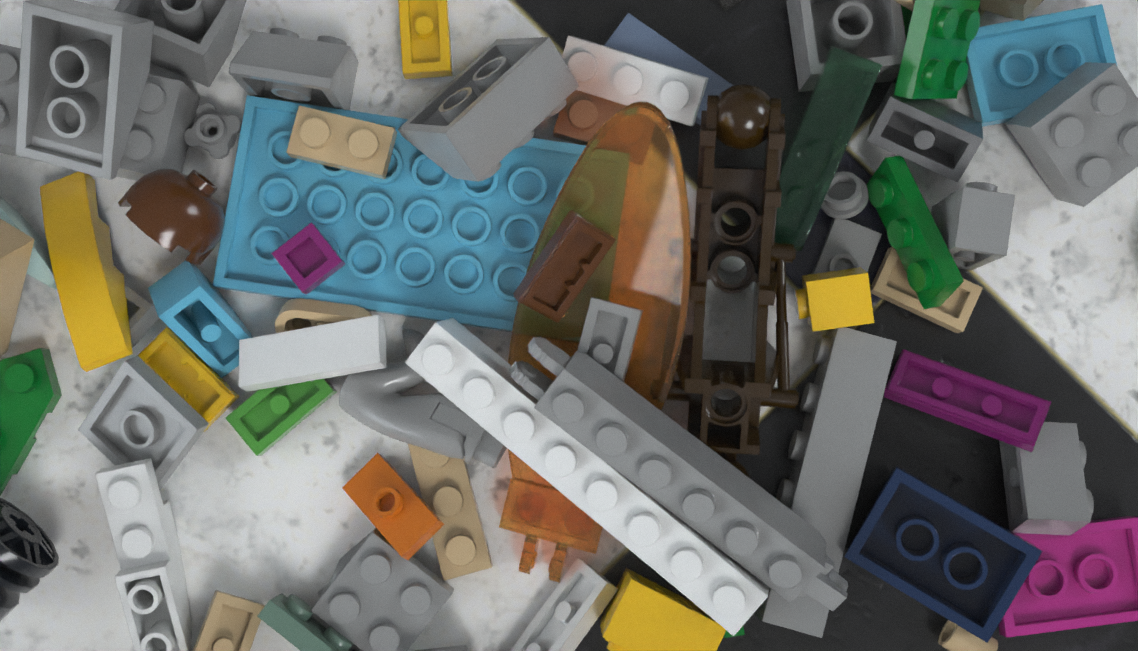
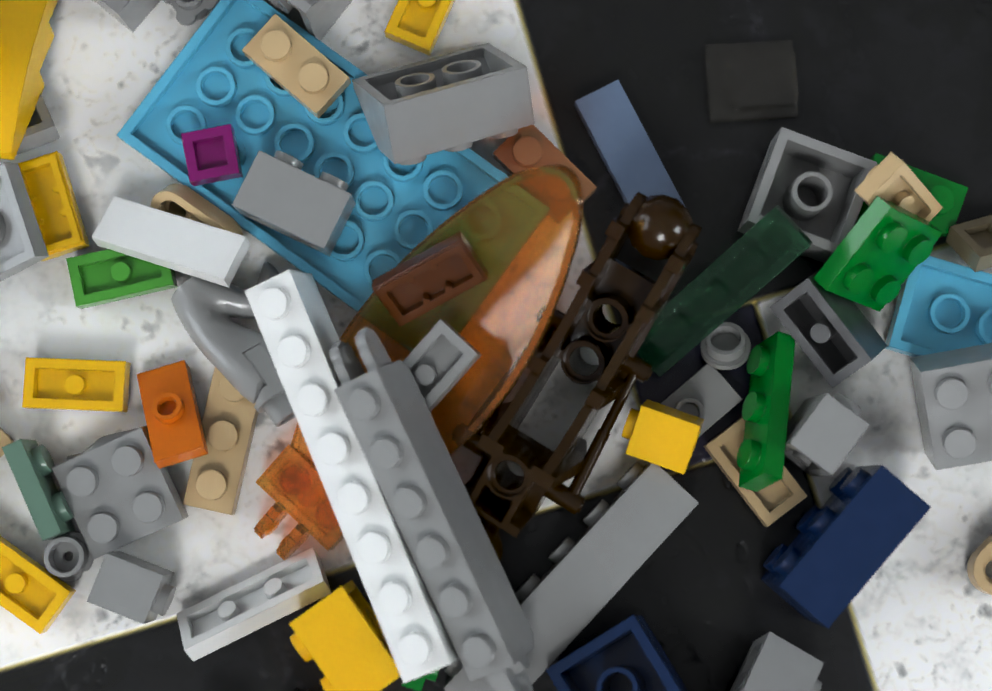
camera: 30 degrees right, 0 degrees up
reddish brown cylinder [118,169,225,265] -> none
medium azure slope [148,260,253,378] -> none
white plate [562,36,709,126] -> none
magenta tile [884,349,1051,452] -> none
none -> yellow plate [22,357,131,412]
none -> light grey brick [232,150,356,257]
none -> dark blue brick [761,465,931,628]

